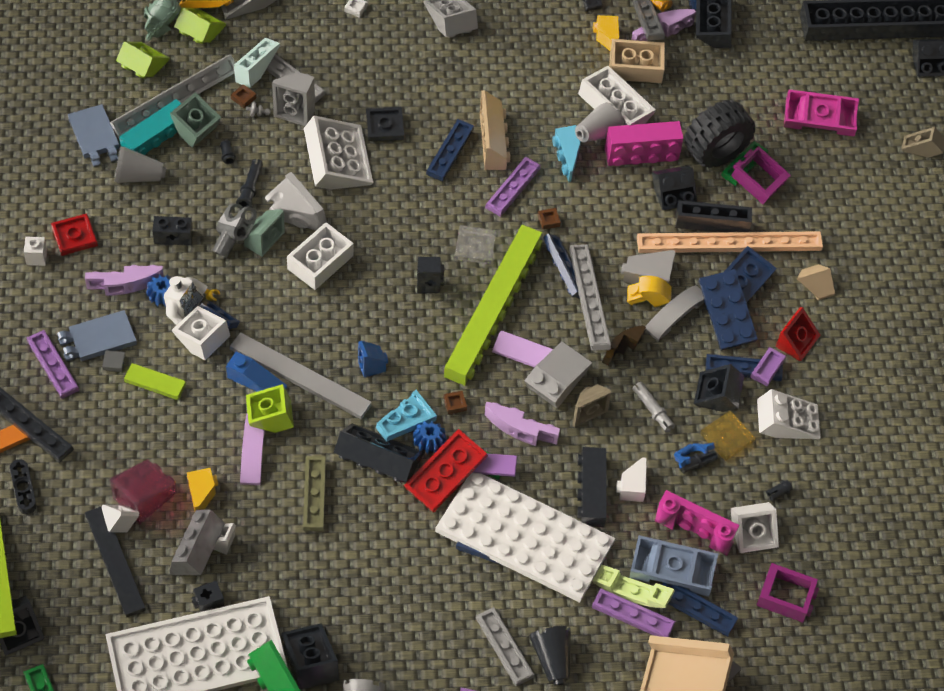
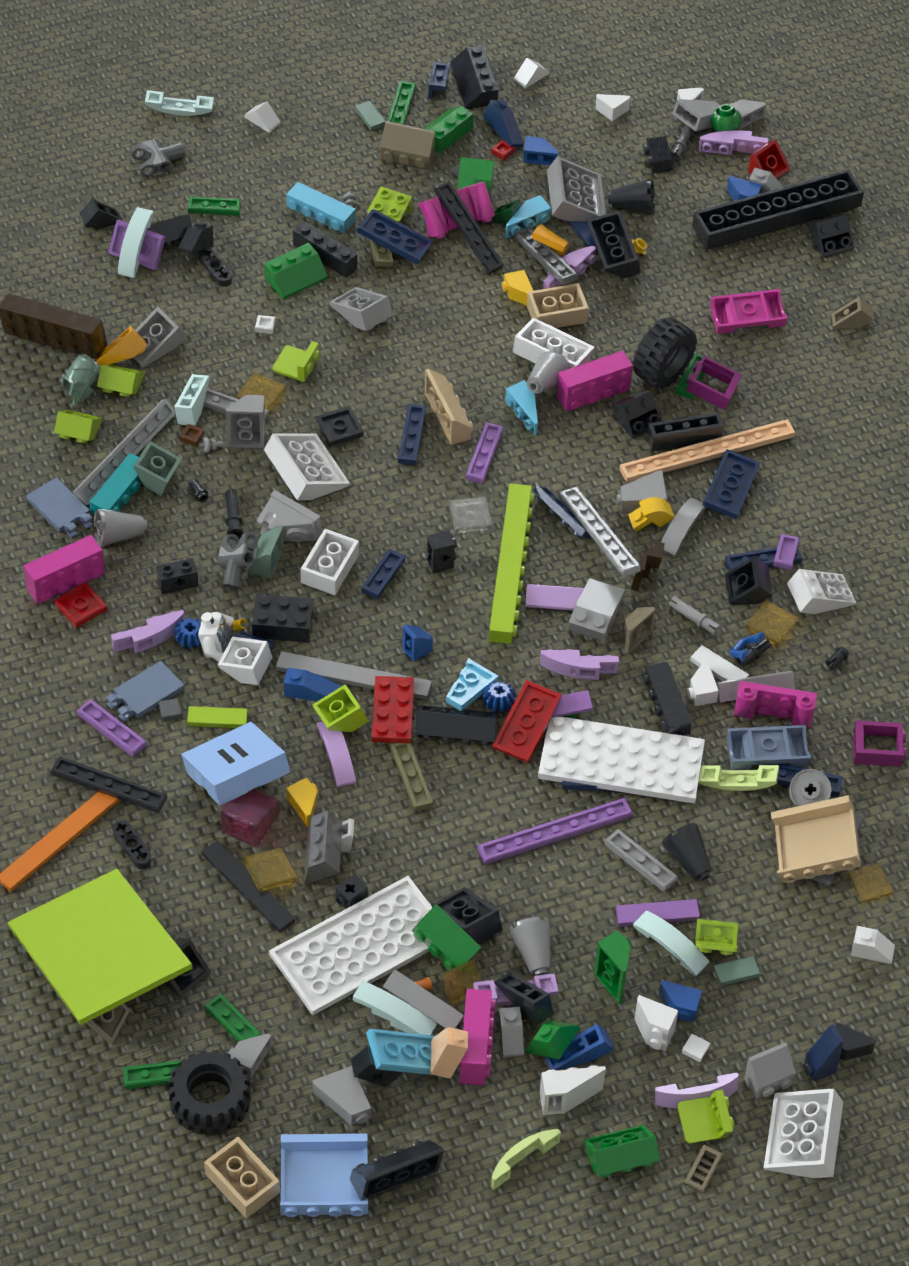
camera: 15 degrees left, 5 degrees down
white brick [24,237,47,266] -> none
white slope [102,505,139,532] -> none
reddish brown plate [443,391,467,414] -> none
reddish brown plate [538,208,561,230] -> none
medium lavender tile [592,588,676,637] -> none
dark blue plate [698,269,758,351] -> none
white slope [731,502,779,553] -> none
red slope [776,307,821,361] -> none
tan slope [797,264,835,301] -> none
none -> dark pink brick [23,535,105,604]
none -> light blue tile [181,722,290,805]
none -> clear yellow tile [236,372,286,411]
none -> clear yellow tile [243,848,297,891]
none -> black brick [252,594,314,643]
none -> lime bracket [272,341,321,382]
none -> dark blue plate [361,549,406,599]
none -> red plate [372,676,414,743]
none -> medium lavender tile [477,798,633,865]
none -> yellow plate [631,238,647,255]
none -> white tile [690,645,749,681]
none -> light grey tile [717,671,795,702]
none -> light grey wheel [789,769,832,807]

